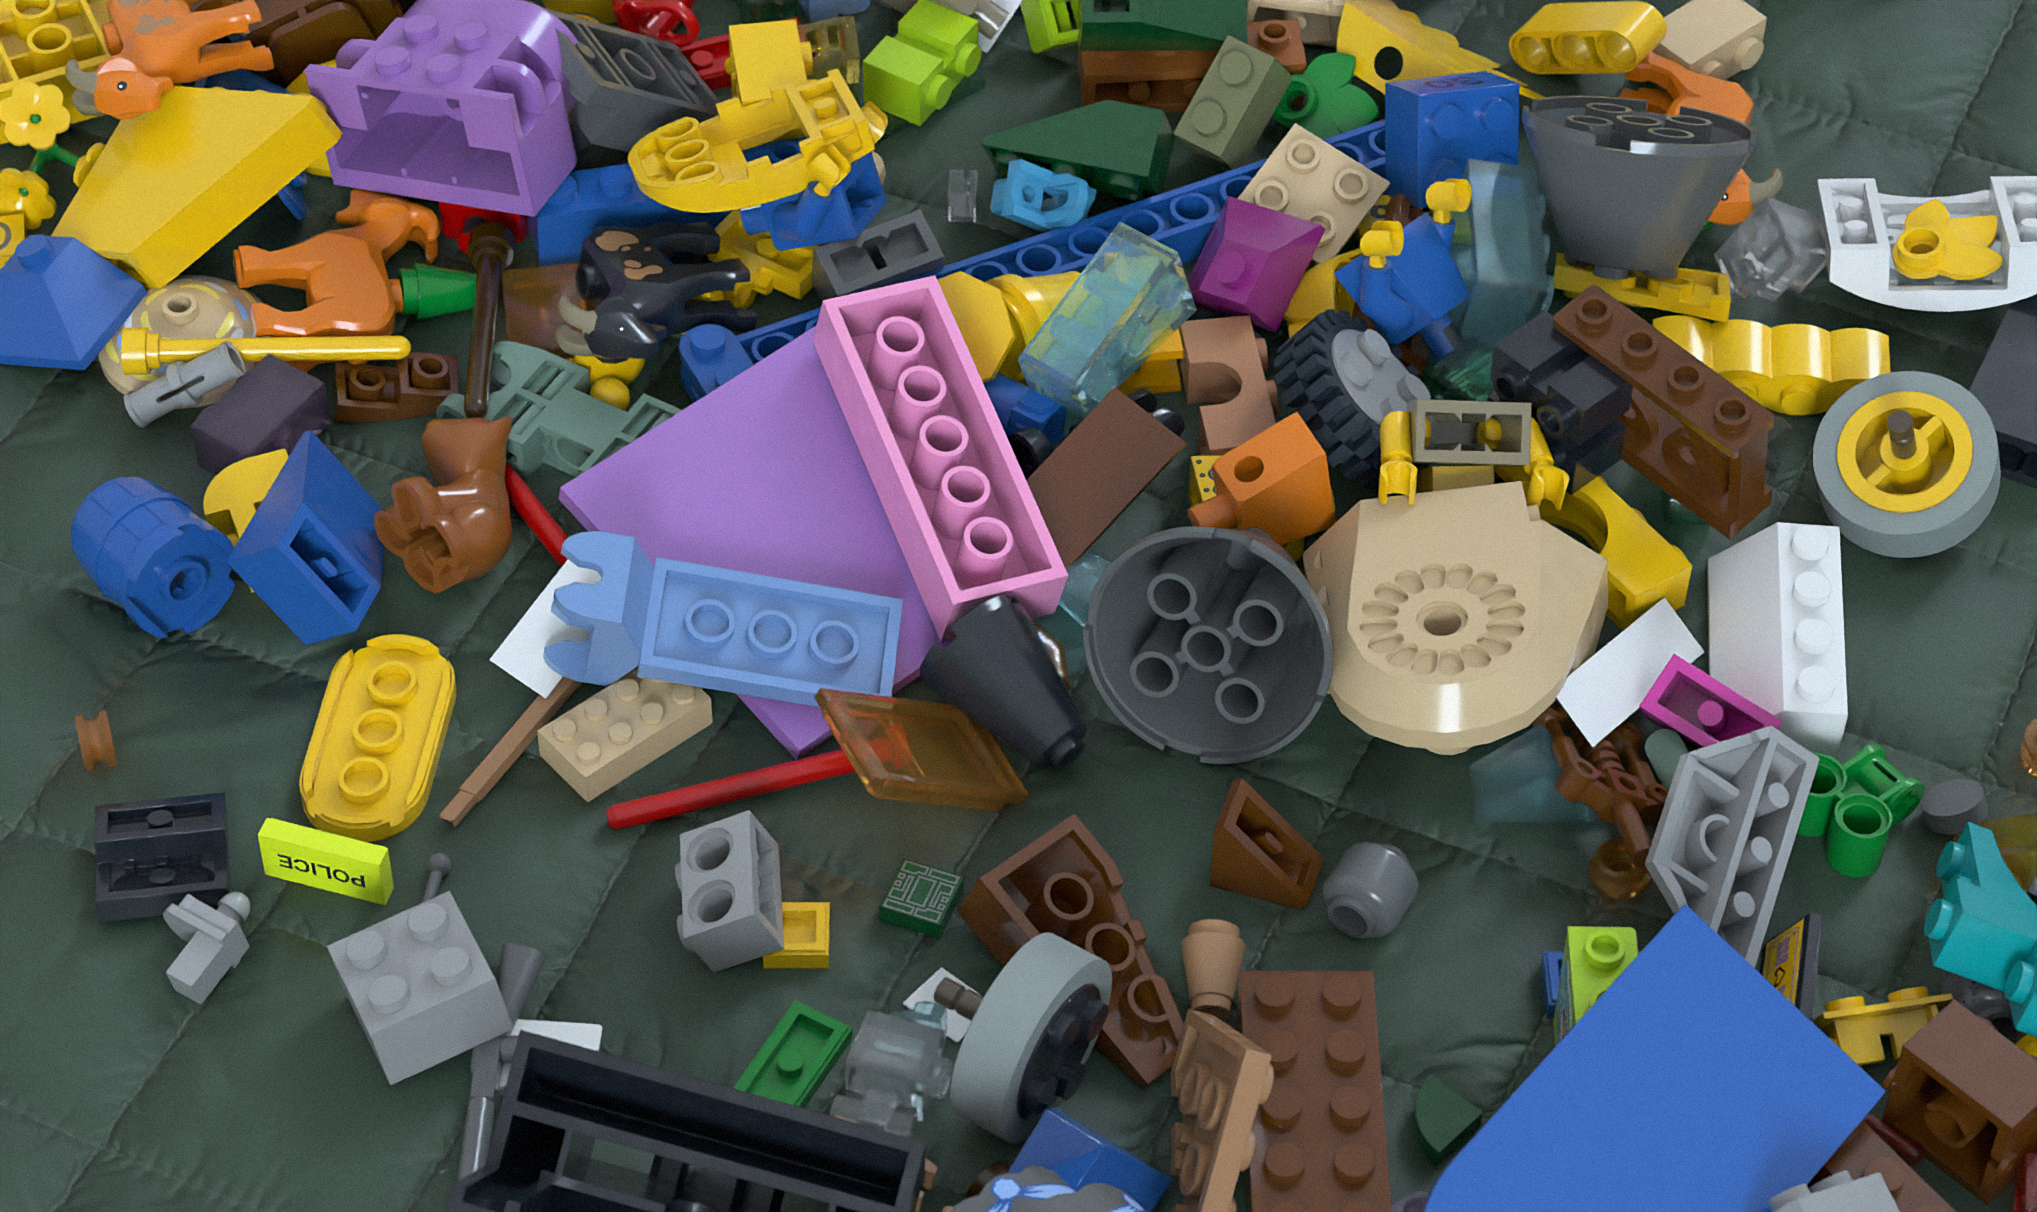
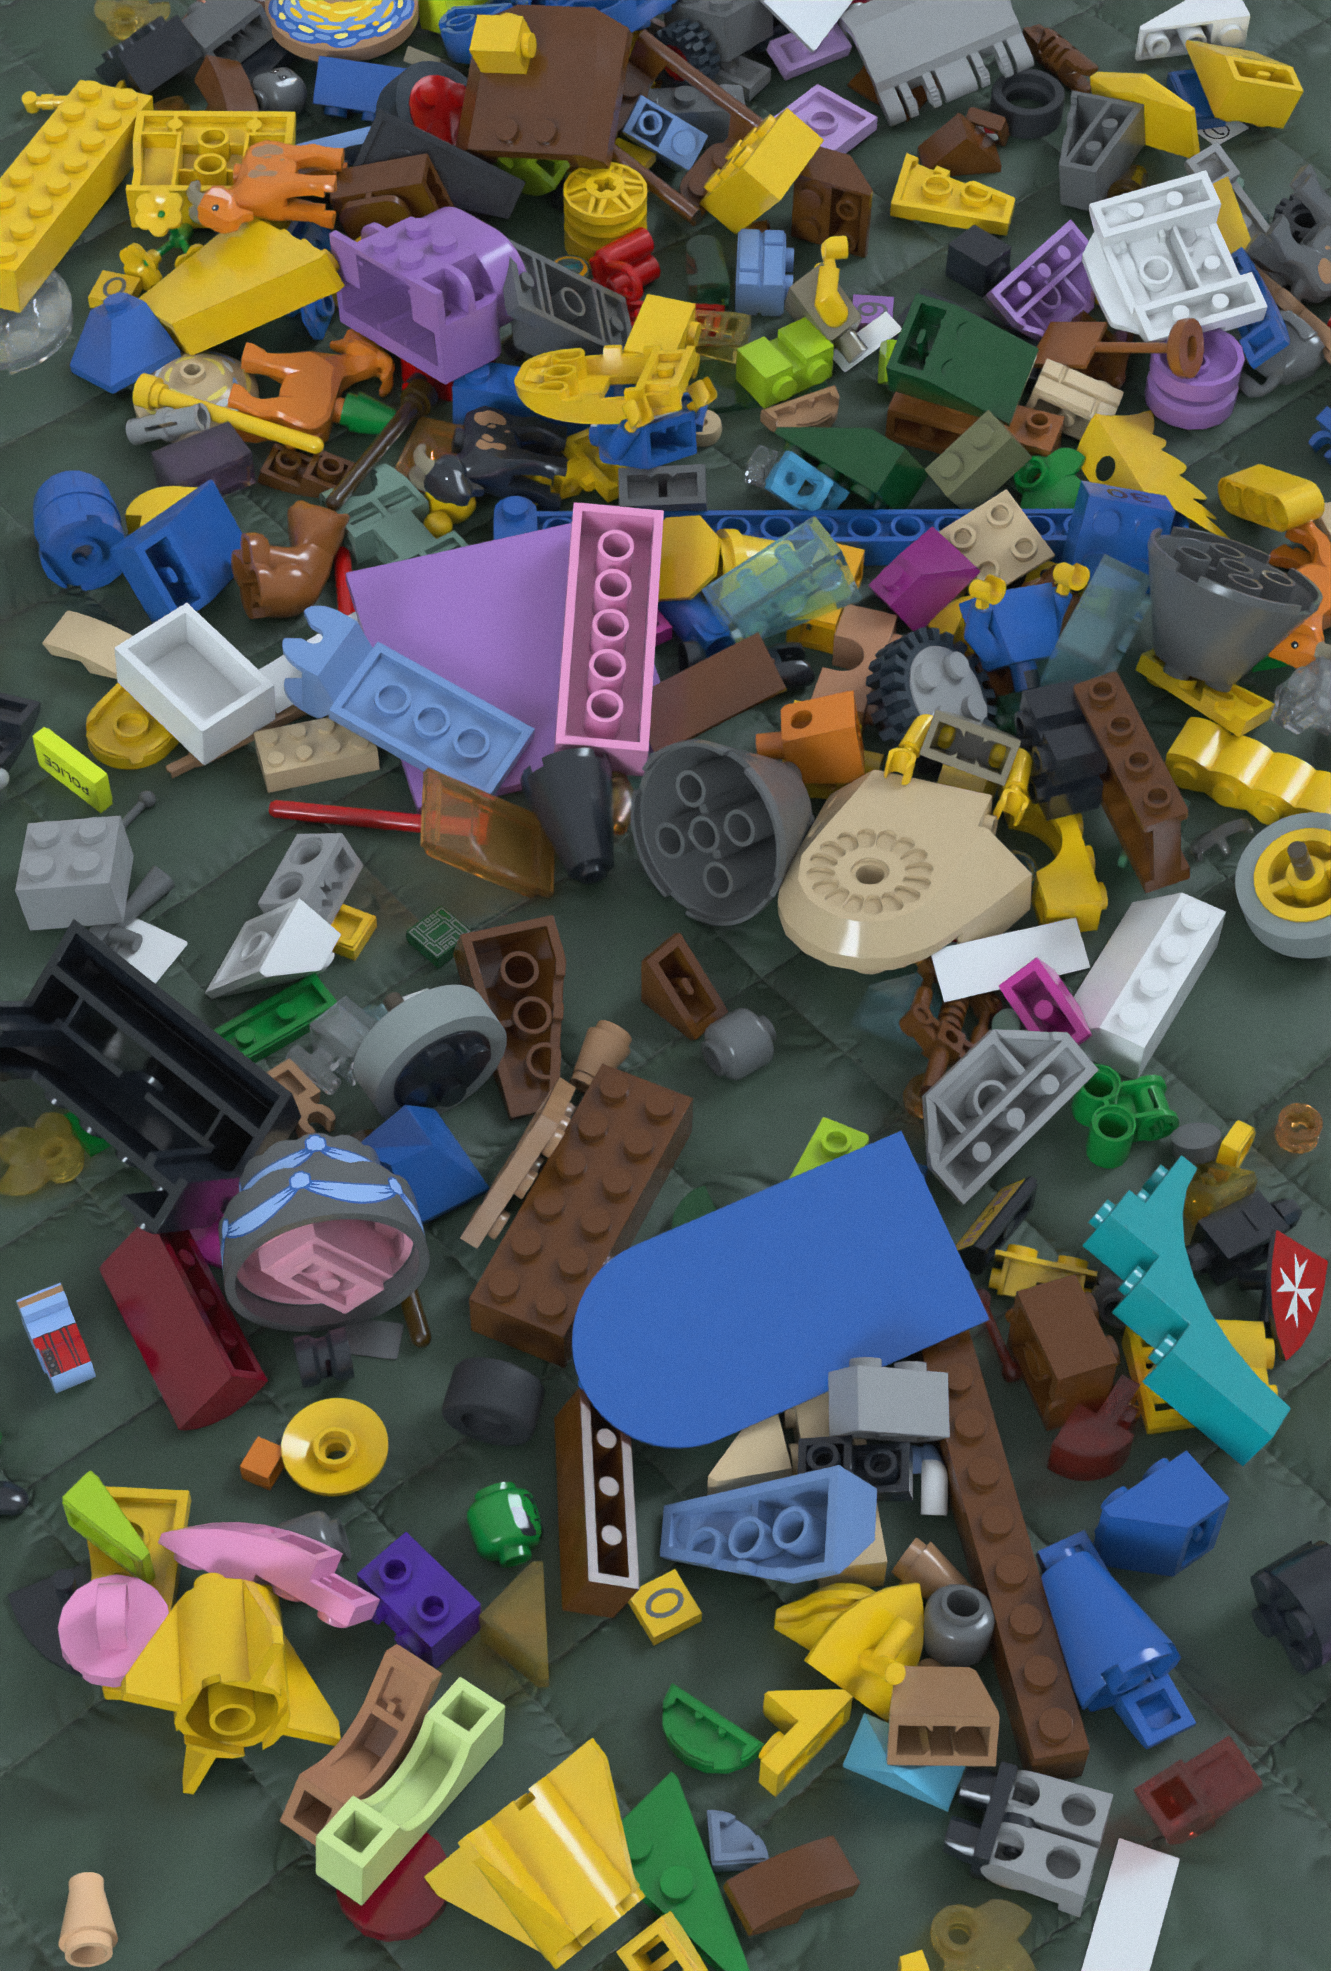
camera: 25 degrees right, 5 degrees up
none -> tan slope [42,610,132,679]
none -> white piece [115,603,275,765]
none -> white slope [205,898,341,999]
none -> medium nougat plate [760,385,840,432]
none -> yellow tile [1212,1120,1256,1181]

